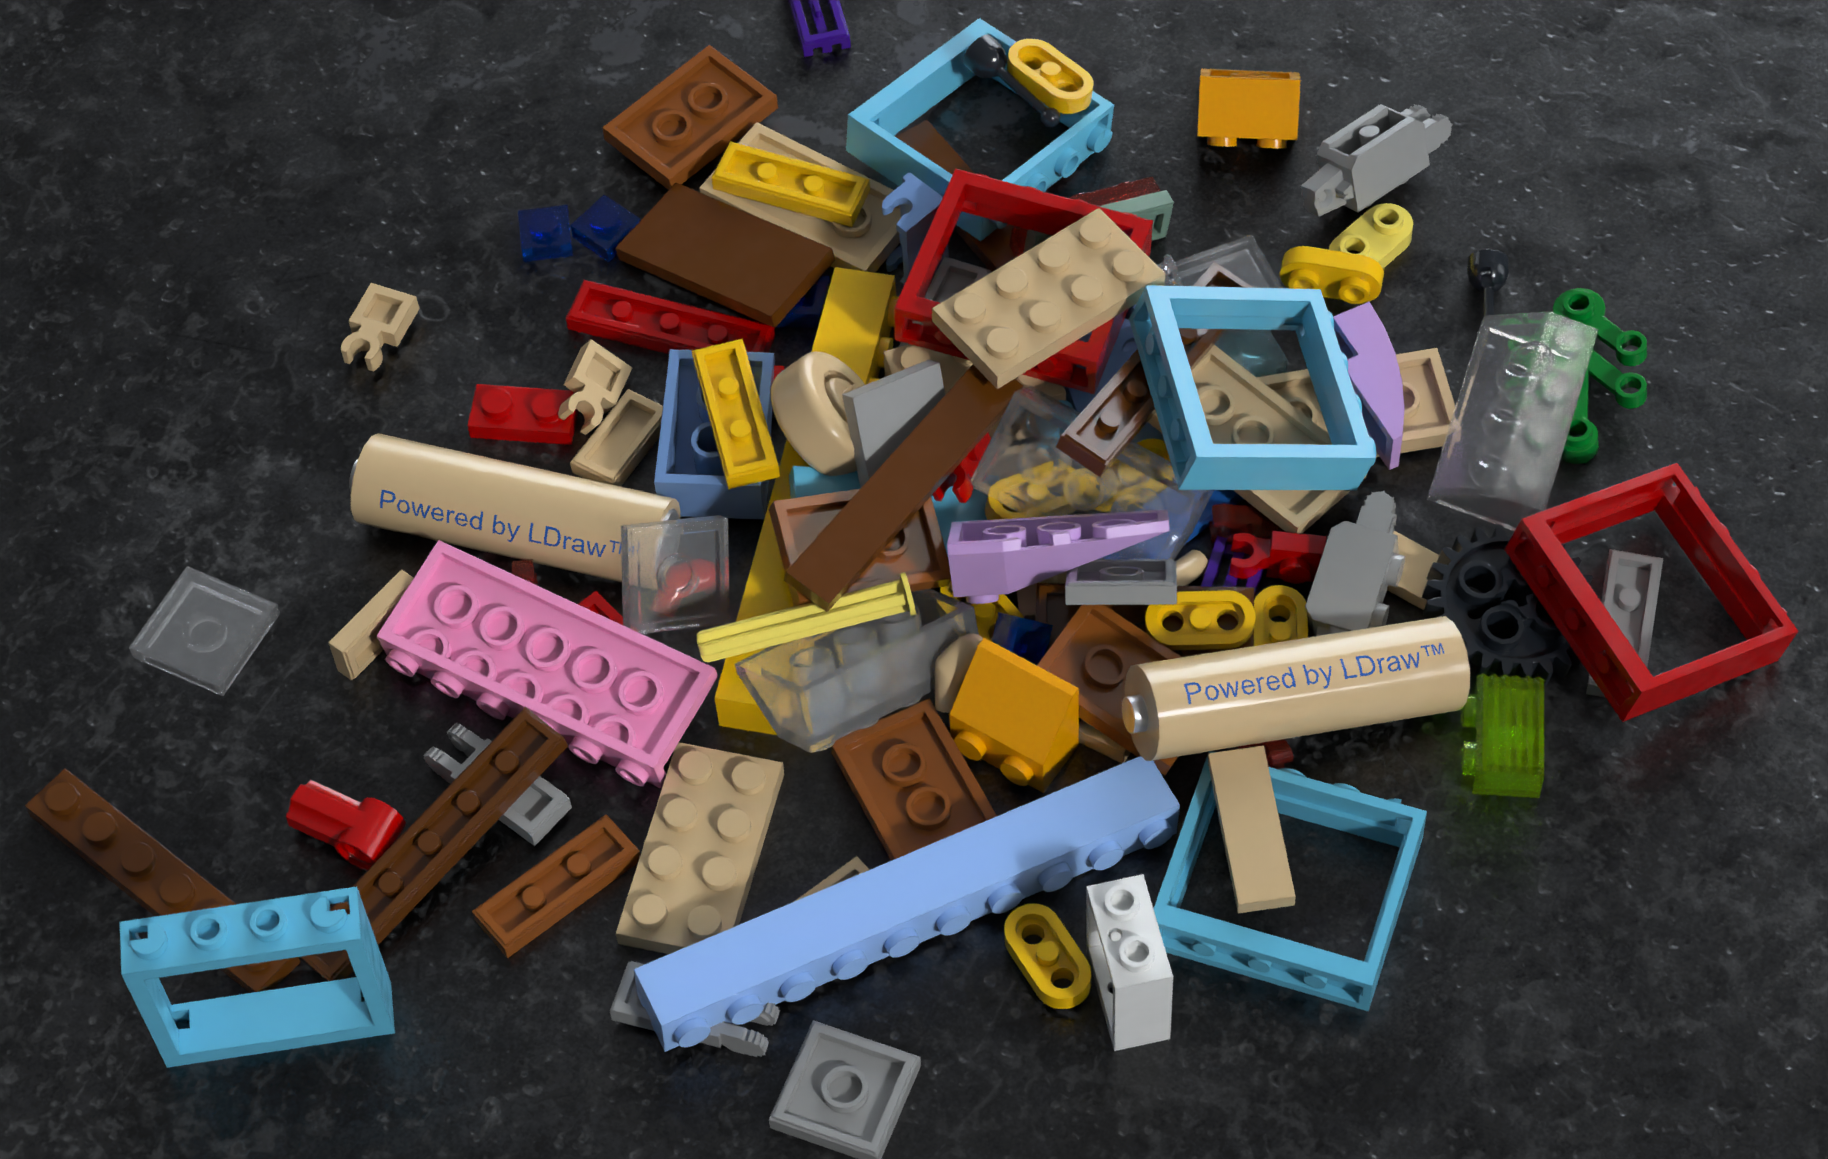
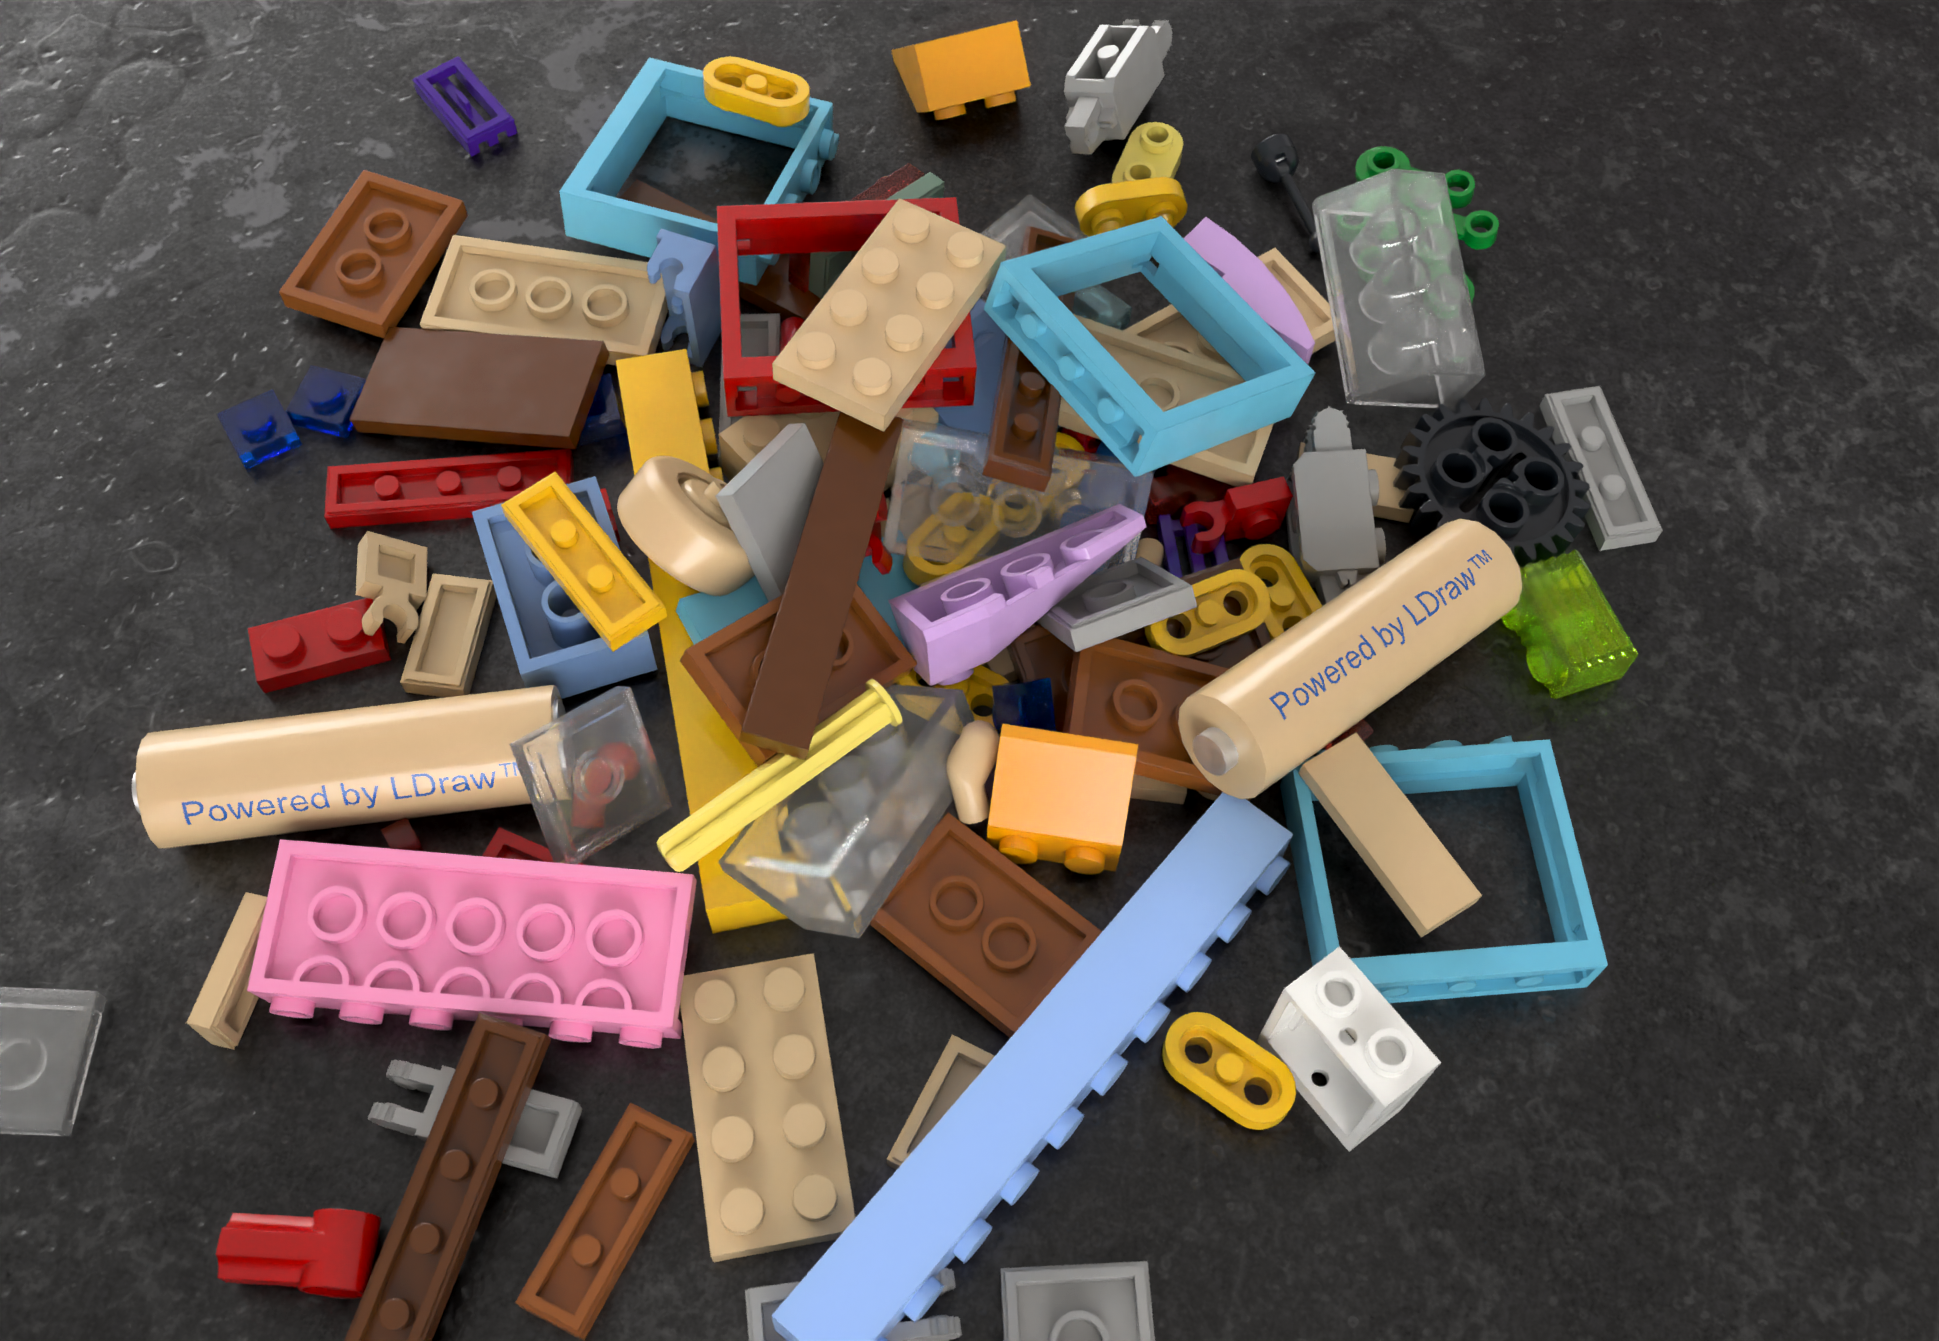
camera: 30 degrees left, 5 degrees up
tan plate [341,283,419,371] -> none
yellow tile [711,141,870,227] -> none
black hinge [963,34,1060,128] -> none
red window [1504,463,1799,722] -> none

